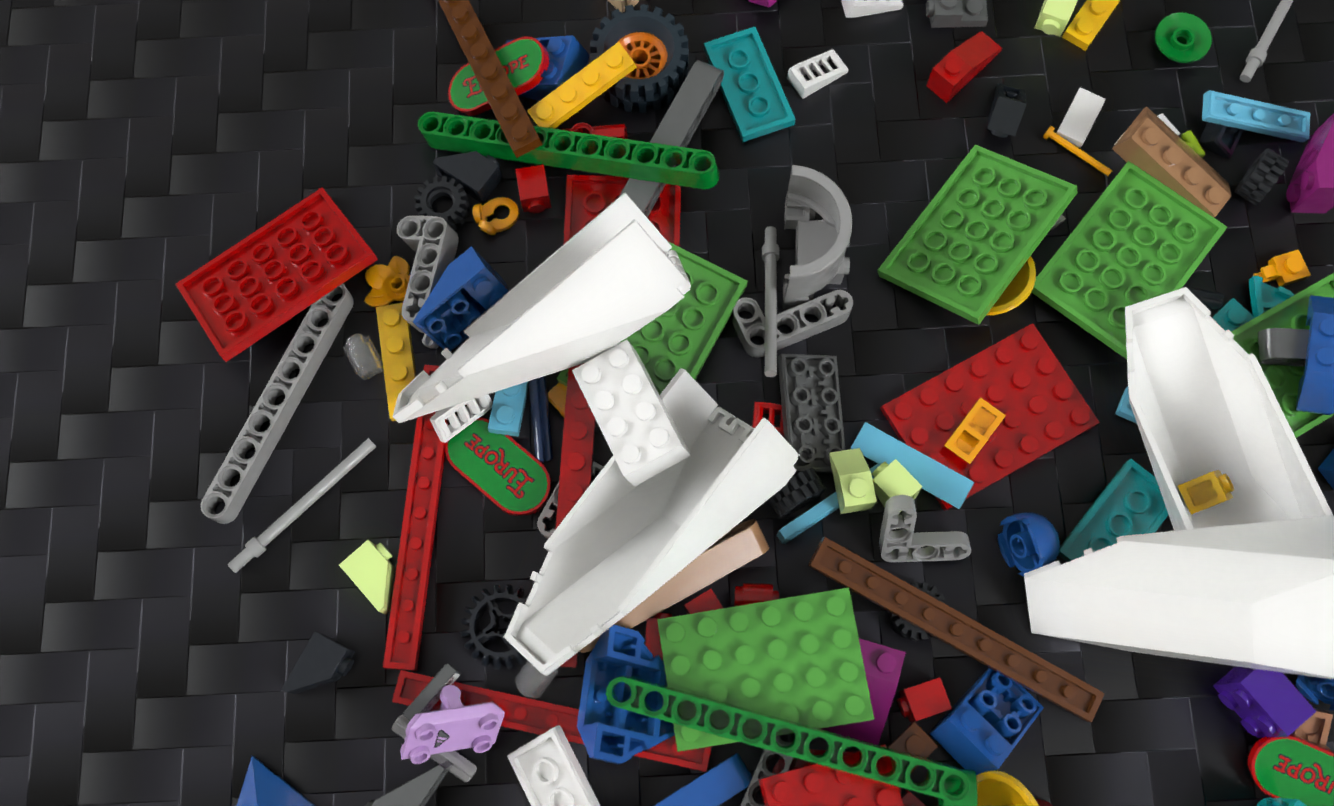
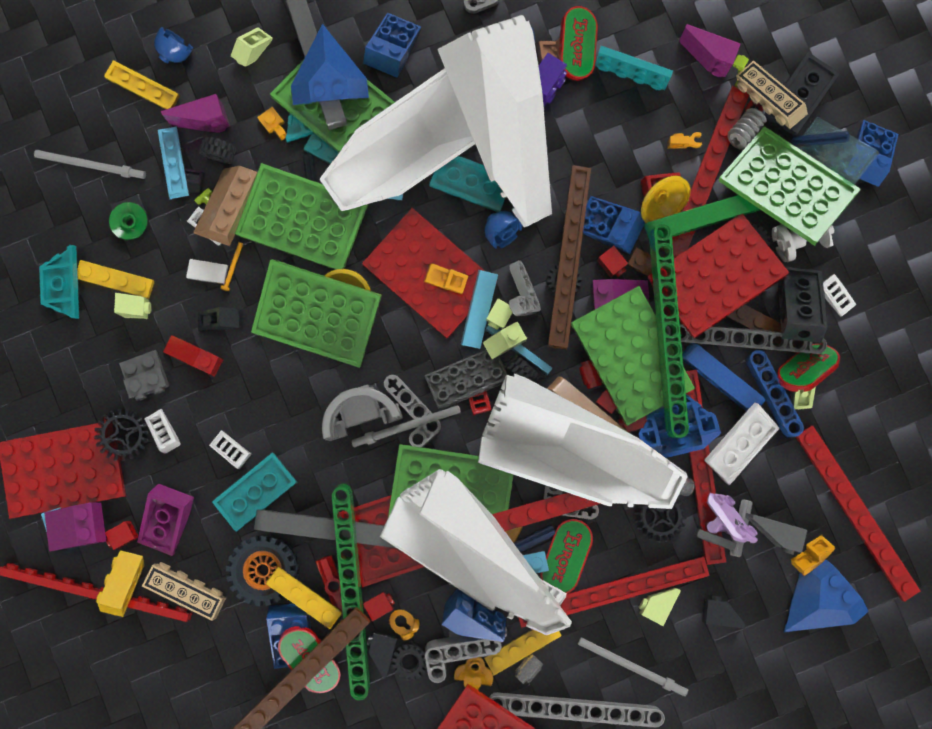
camera: 110 degrees left, 10 degrees up
white brick [572,339,691,486] -> none
yellow bracket [1178,470,1234,514] -> none

